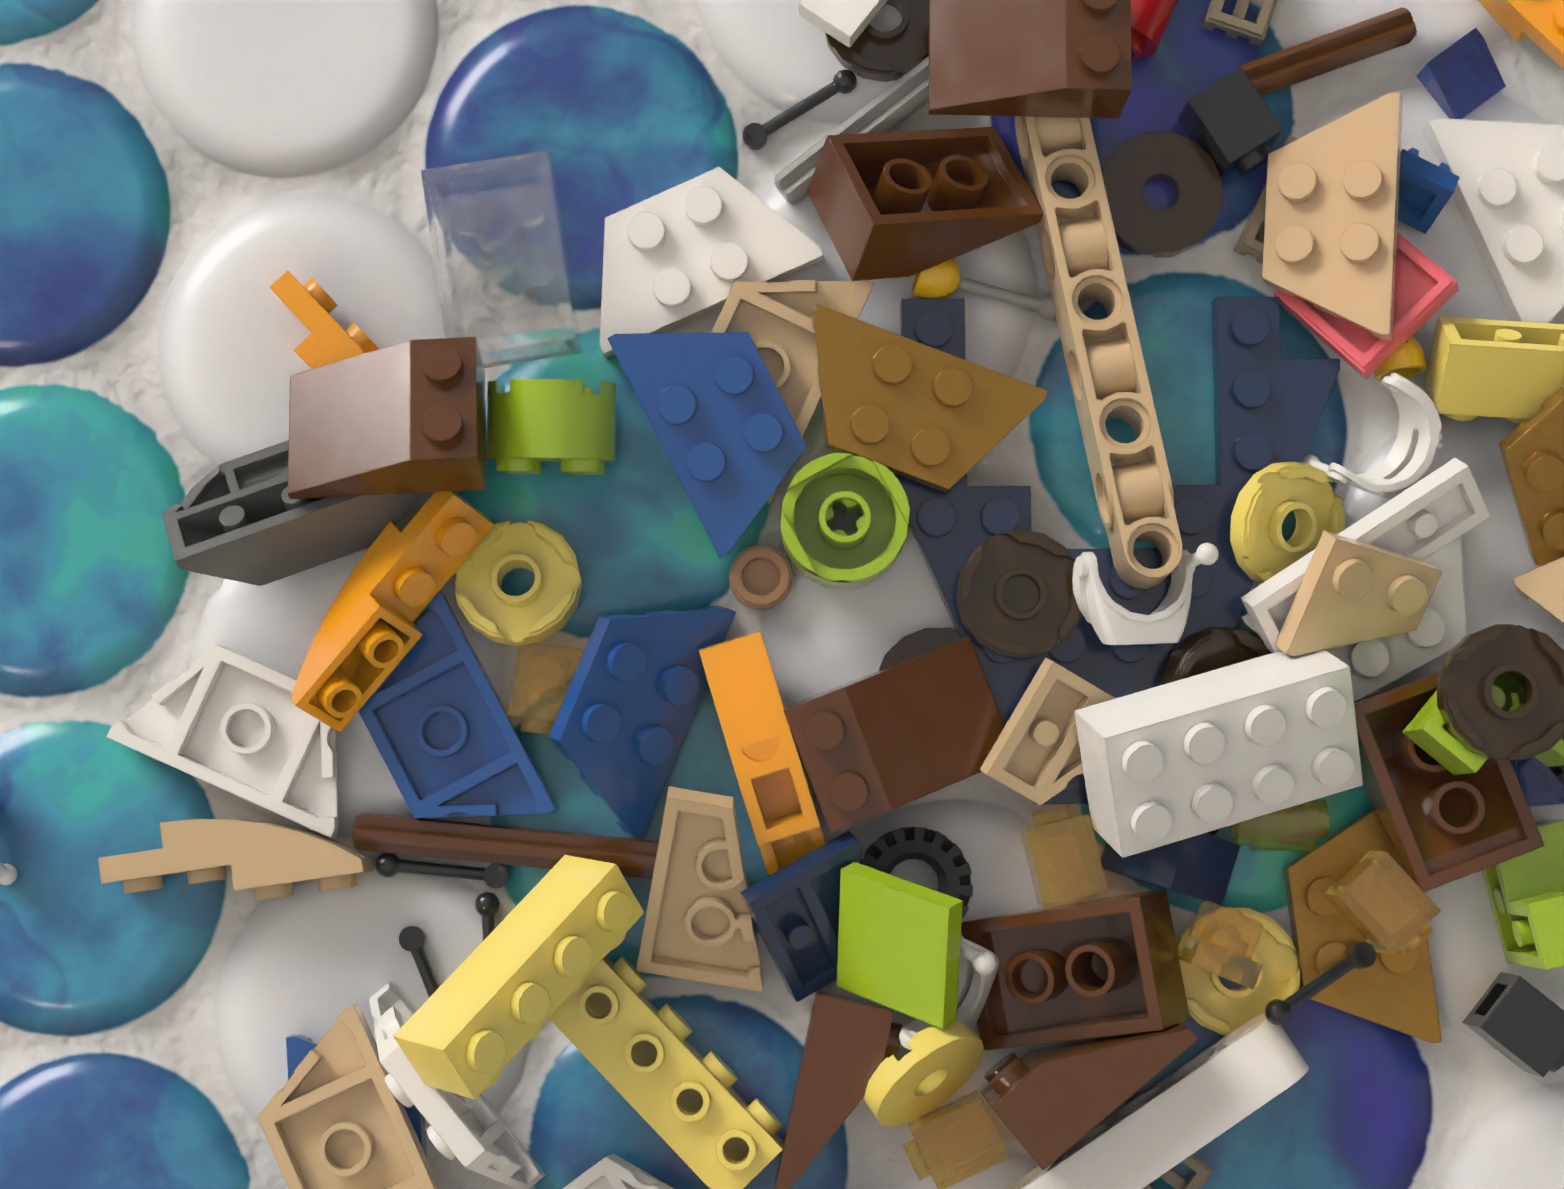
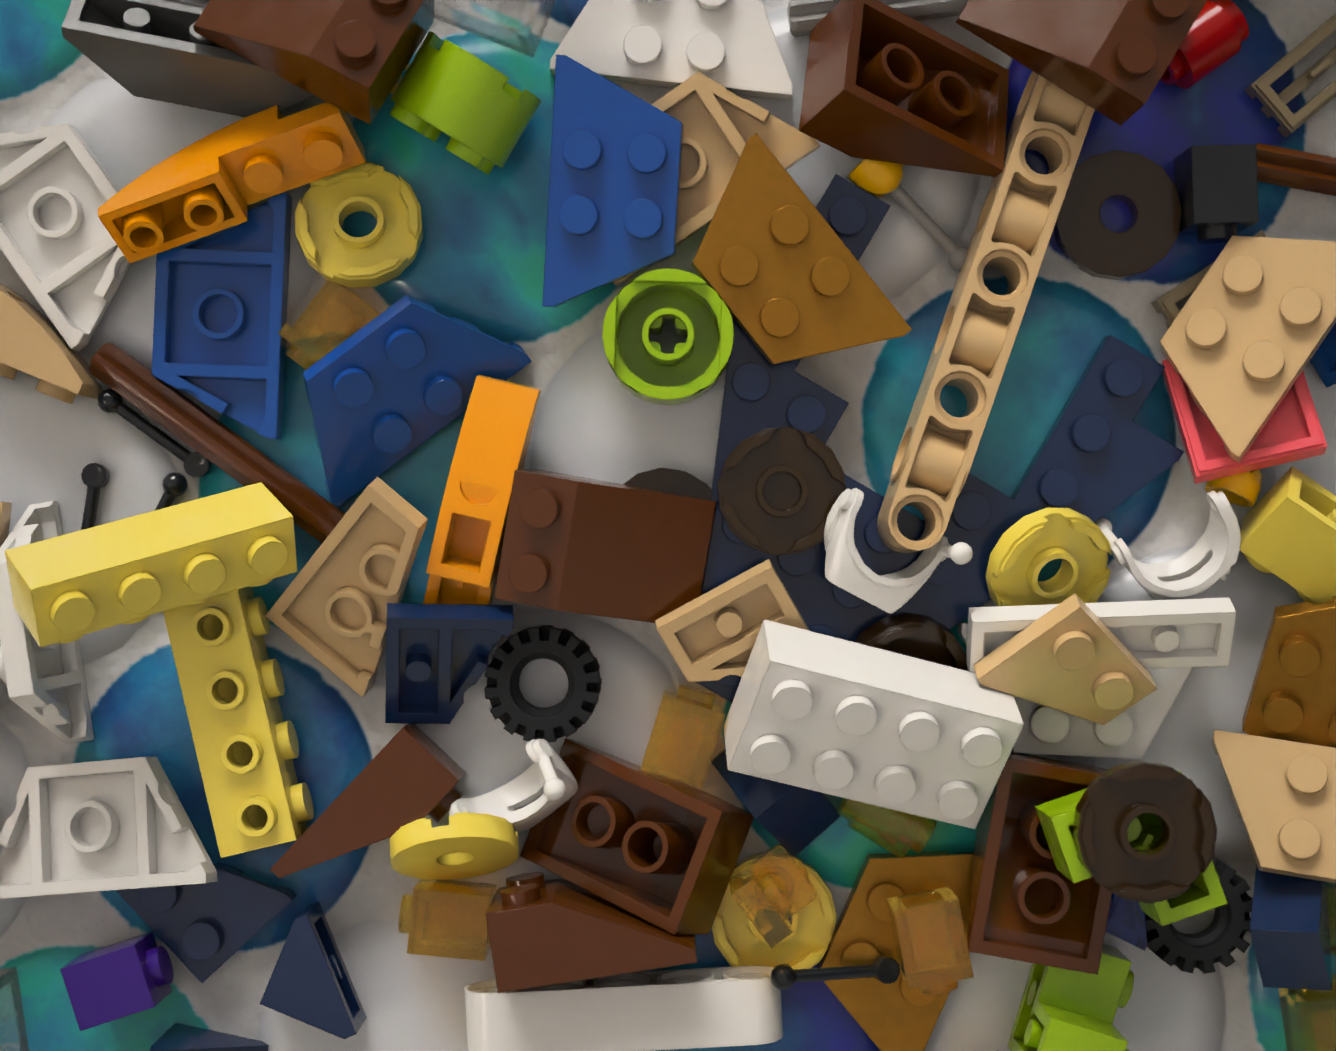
camera: 30 degrees right, 5 degrees up
medium nougat tile [729,545,793,610] -> none
lime tile [837,862,963,1029] -> none

